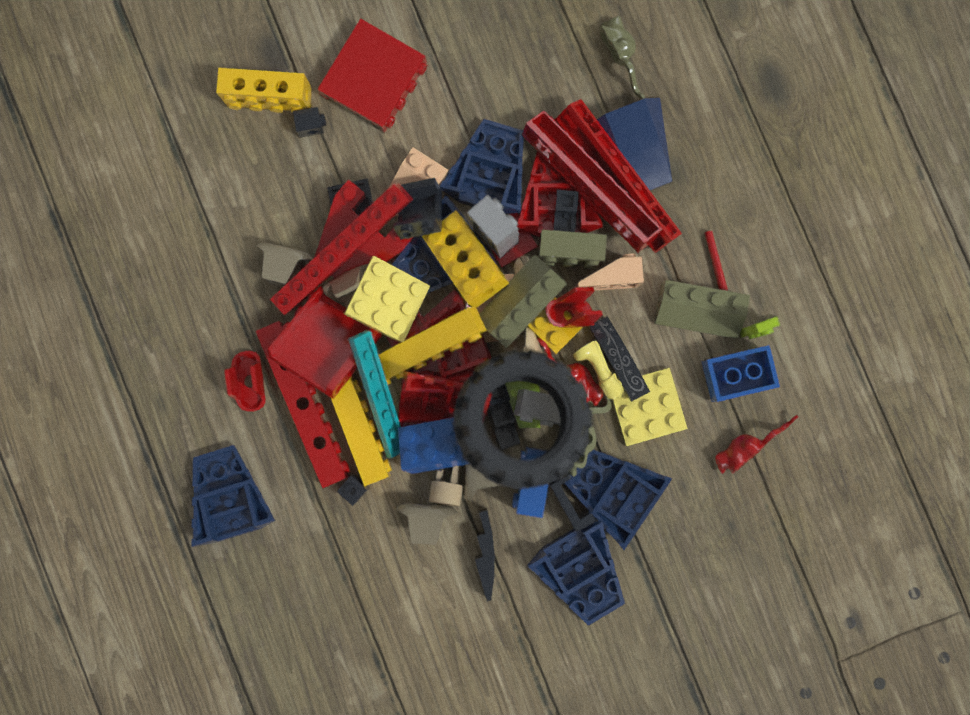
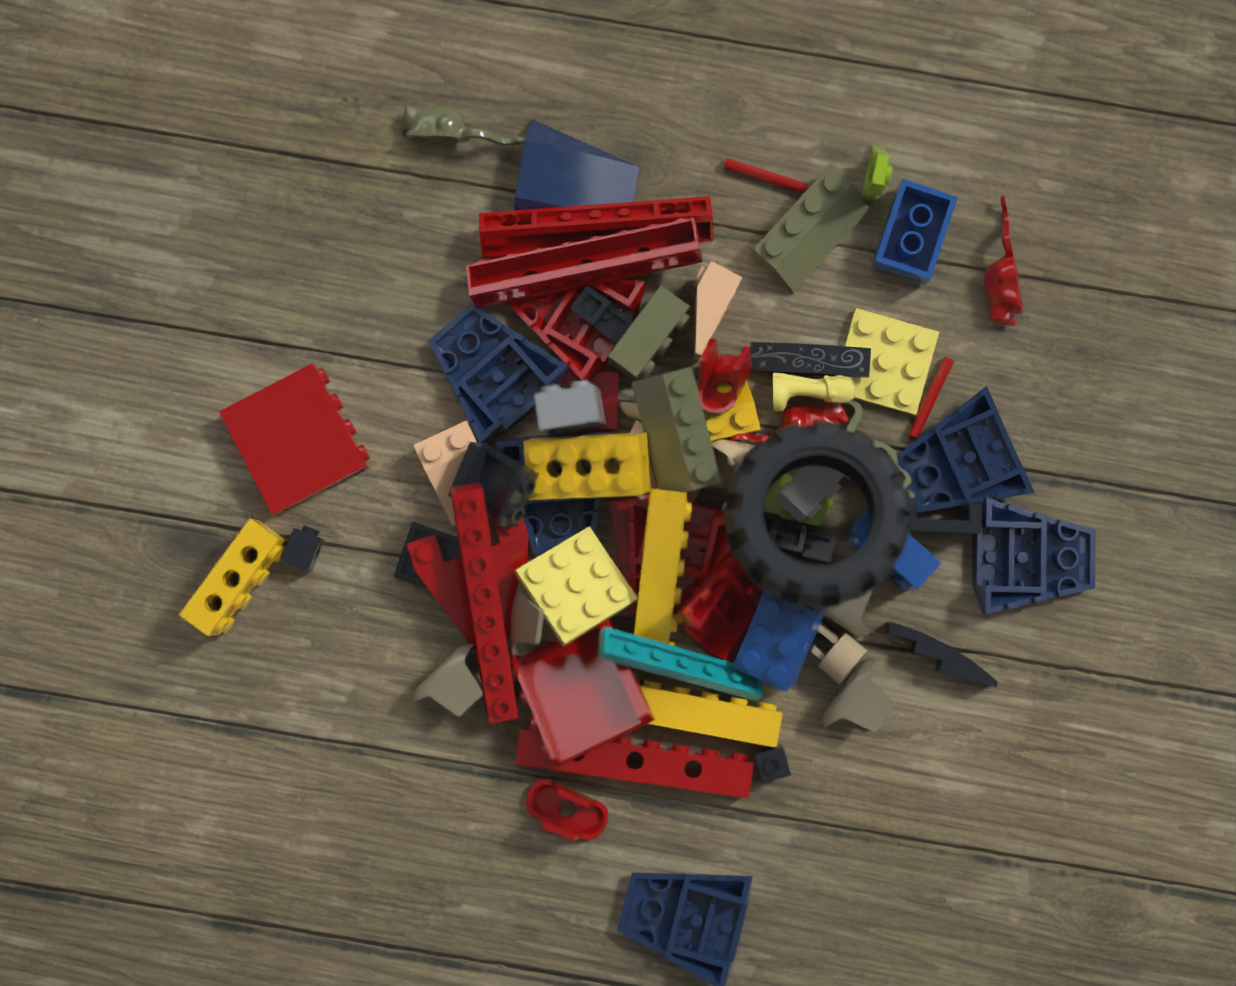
camera: 60 degrees left, 0 degrees up
none -> red bar [907,357,955,439]

